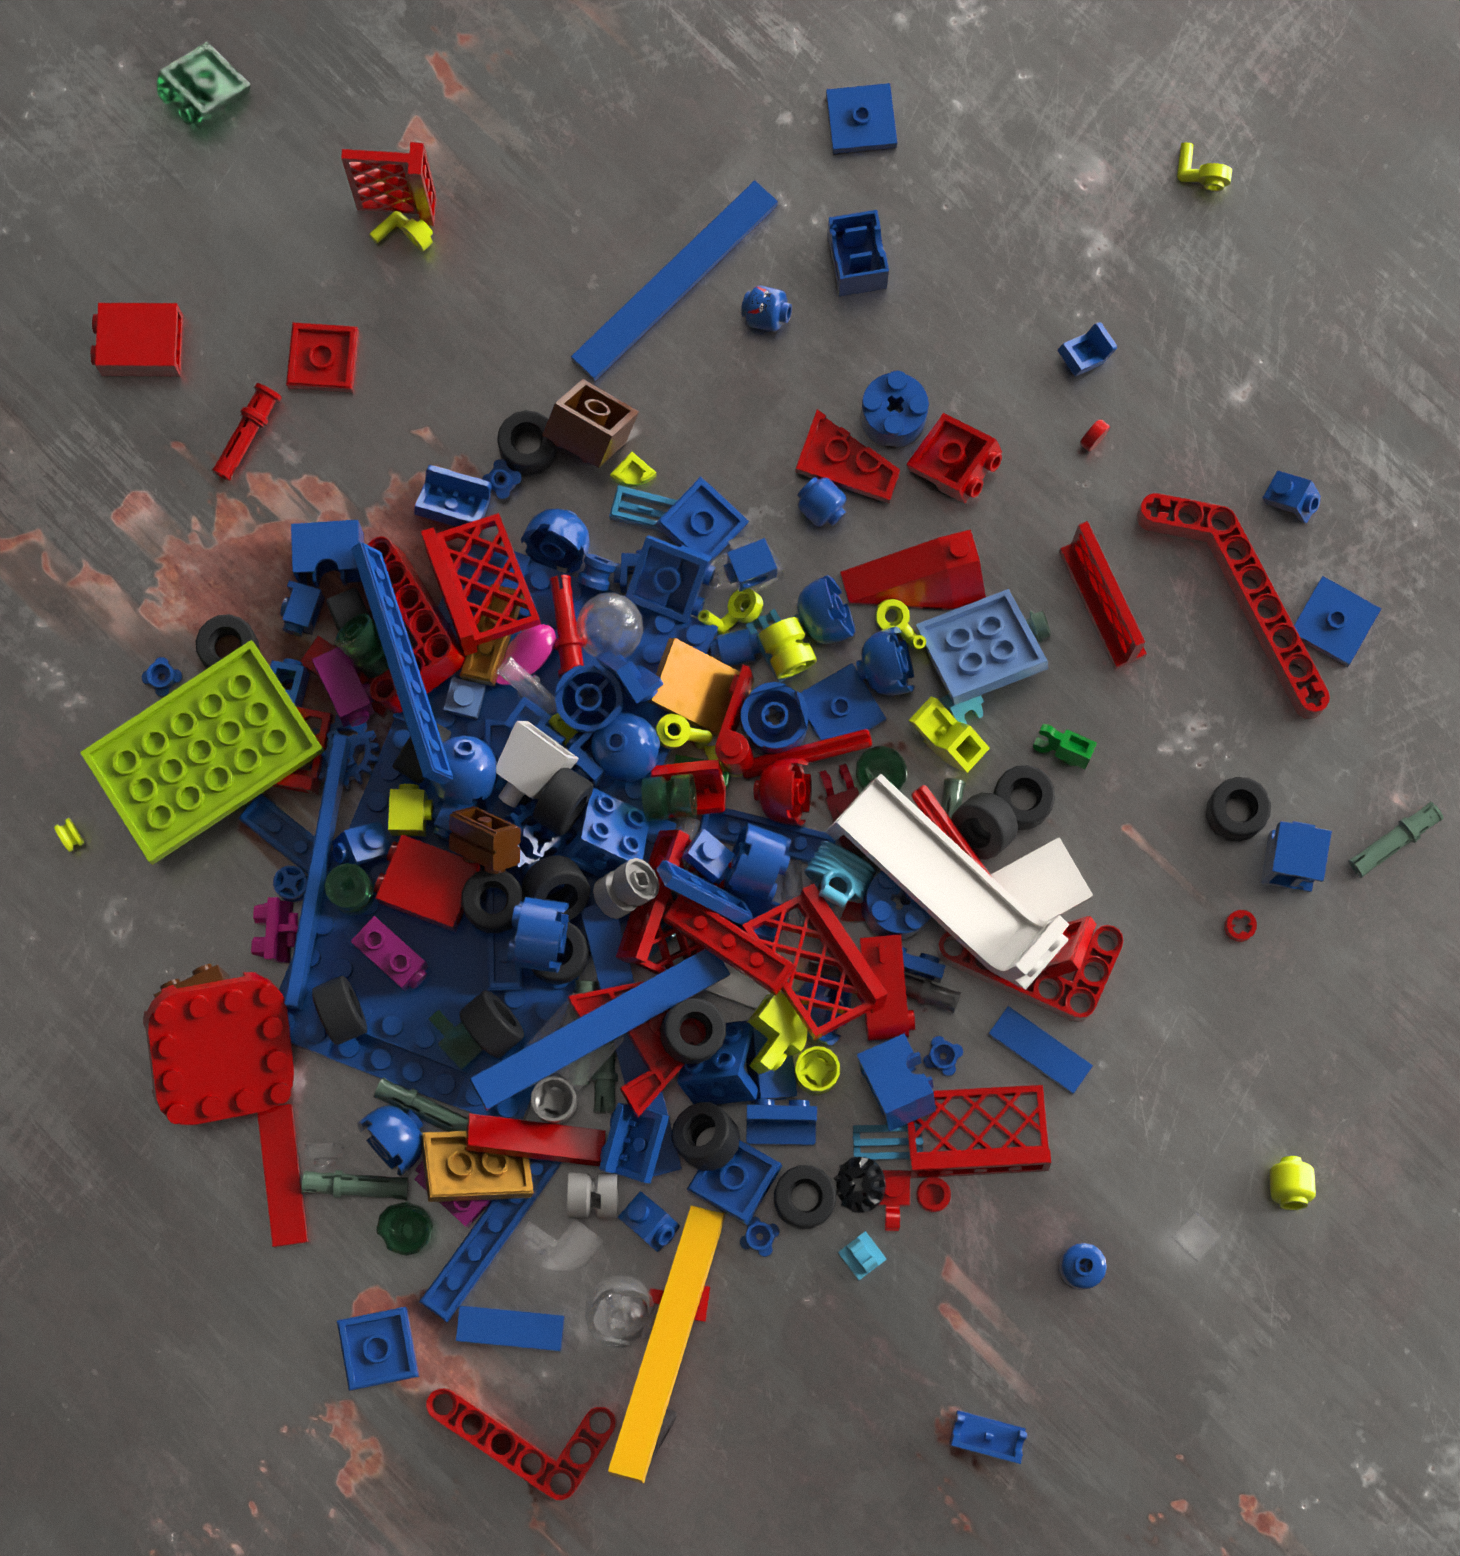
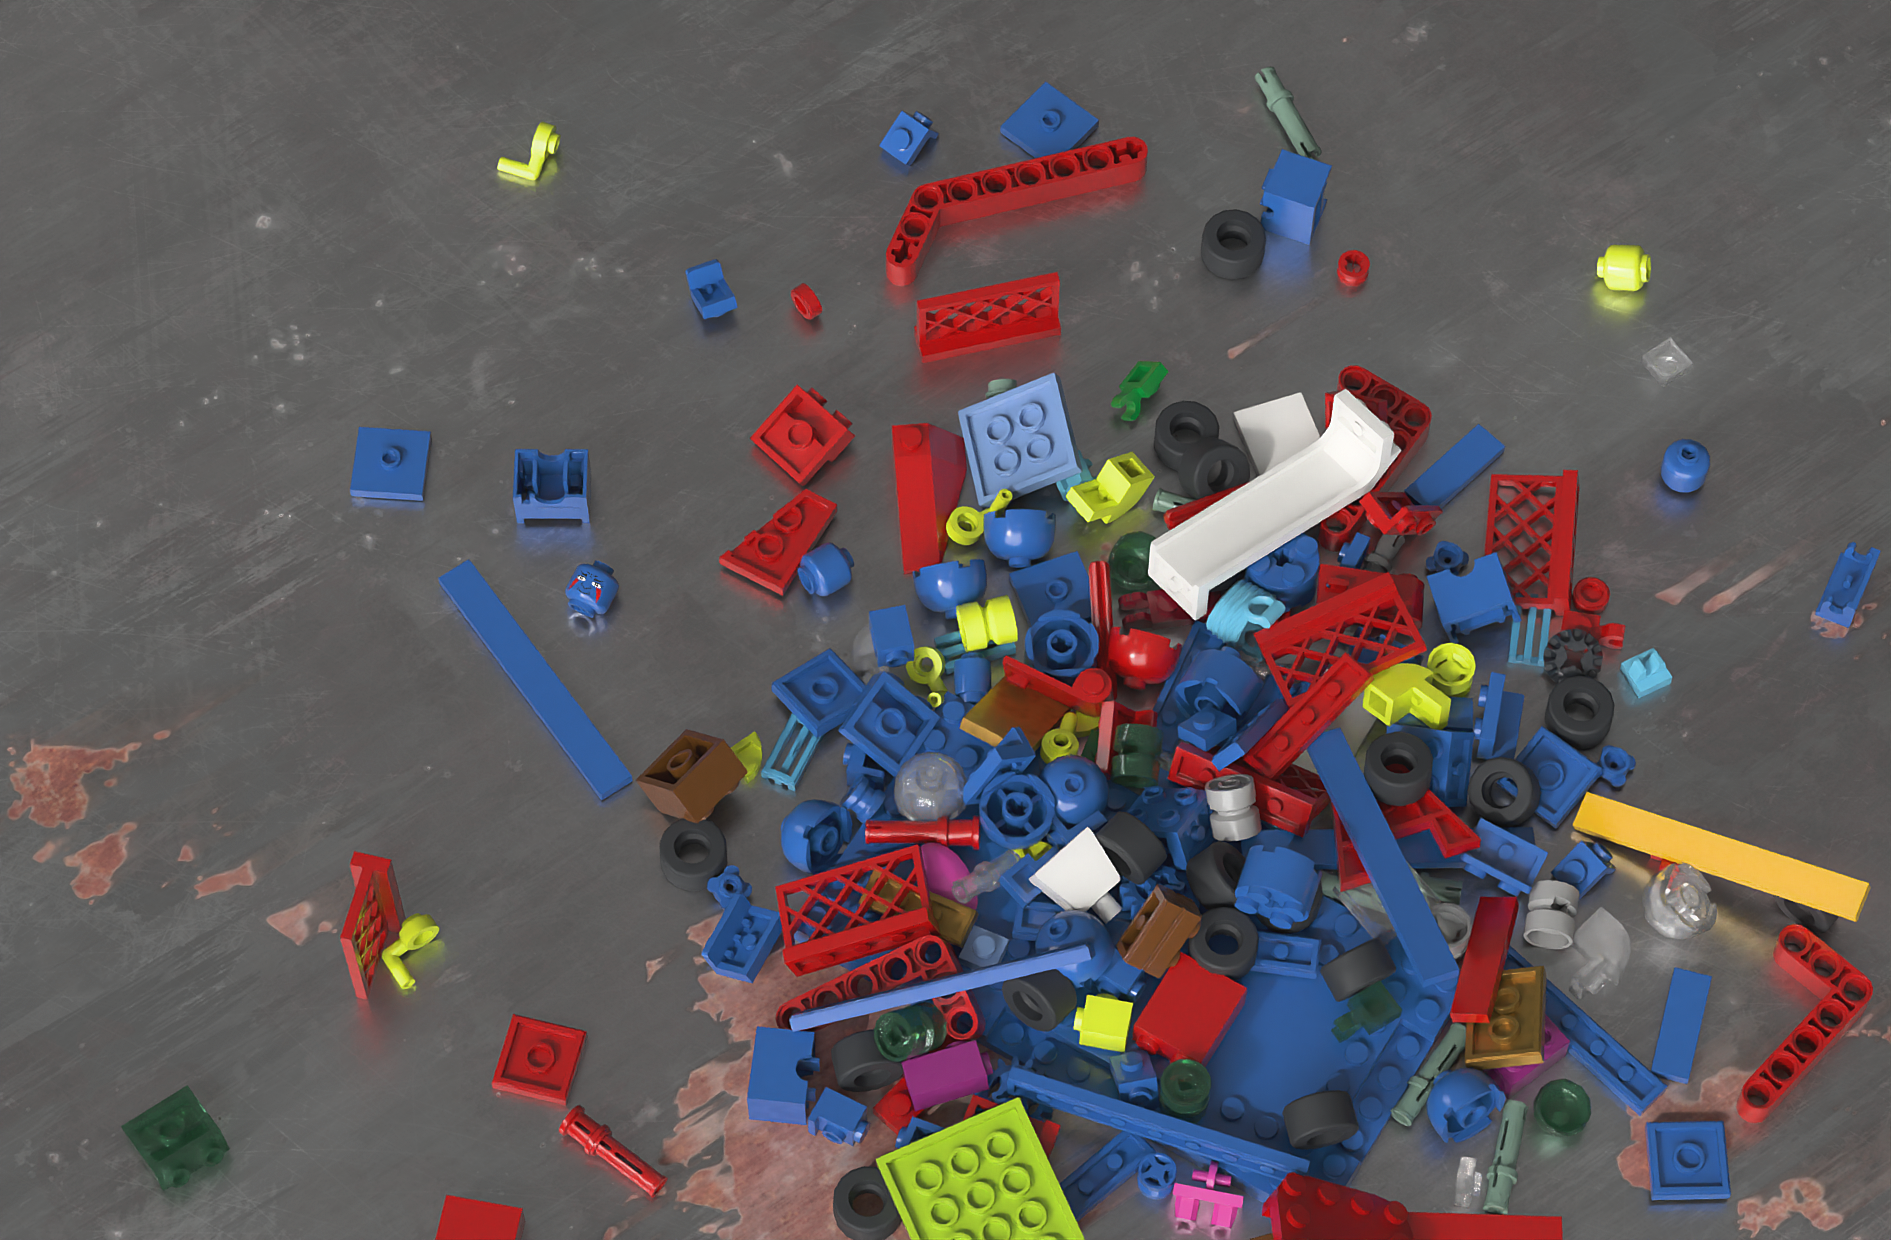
camera: 80 degrees left, 15 degrees down
magenta brick [351,916,429,992] -> none
blue brick [861,371,929,448] -> none
none -> red bracket [1359,492,1443,536]

